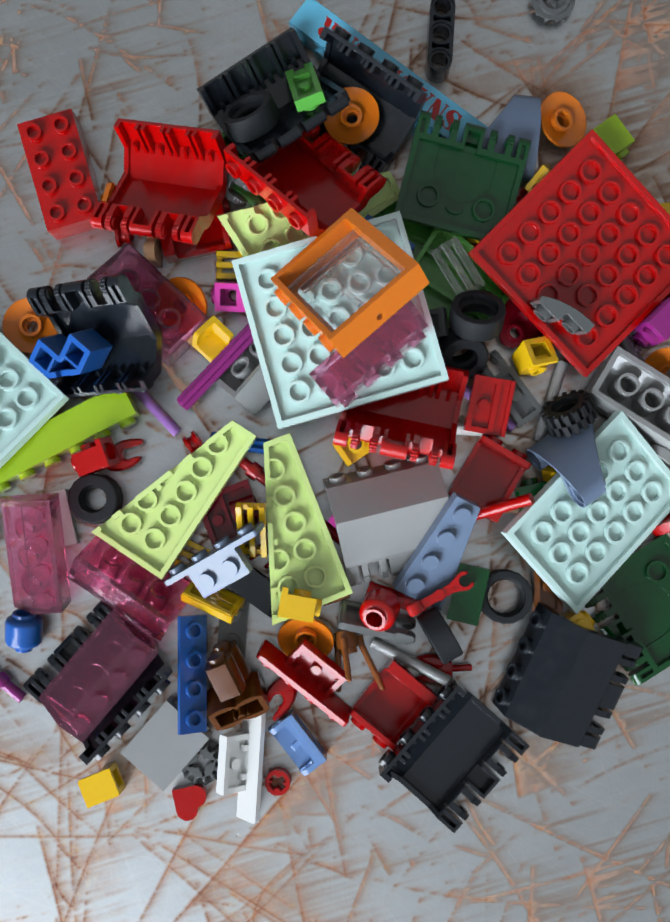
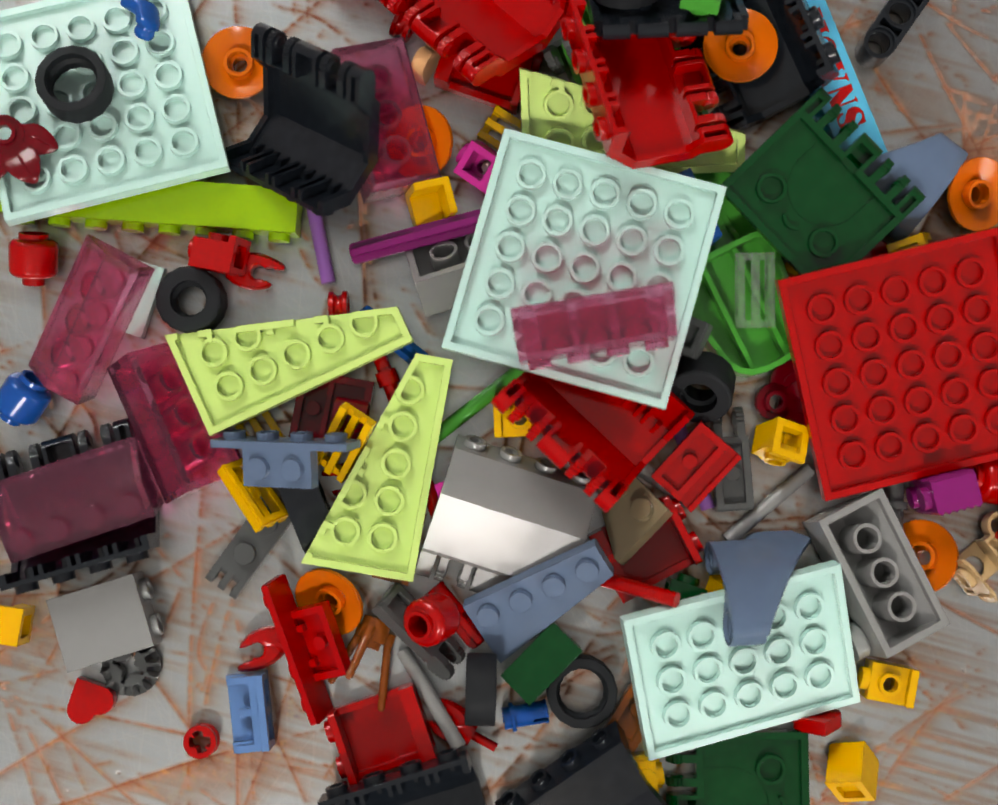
camera: 30 degrees right, 0 degrees up
blue brick [28,328,113,379] -> none
blue bracket [178,615,207,735] -> none
reddish brown brick [204,640,251,702] -> none
reddish brown brick [207,671,270,731] -> none
white bracket [216,712,266,824] -> none
piece [270,208,430,358] -> none
yellow brick [277,586,322,623] -> none
red piece [407,571,475,617] -> none
black tyre [449,290,506,342] -> none
dark grey slope [530,296,595,335] -> none
black tyre [540,389,598,438] -> none
none -> bright green bar [438,368,524,443]
none -> blue pin [501,699,549,732]
none -> dark tan wing [598,477,673,566]

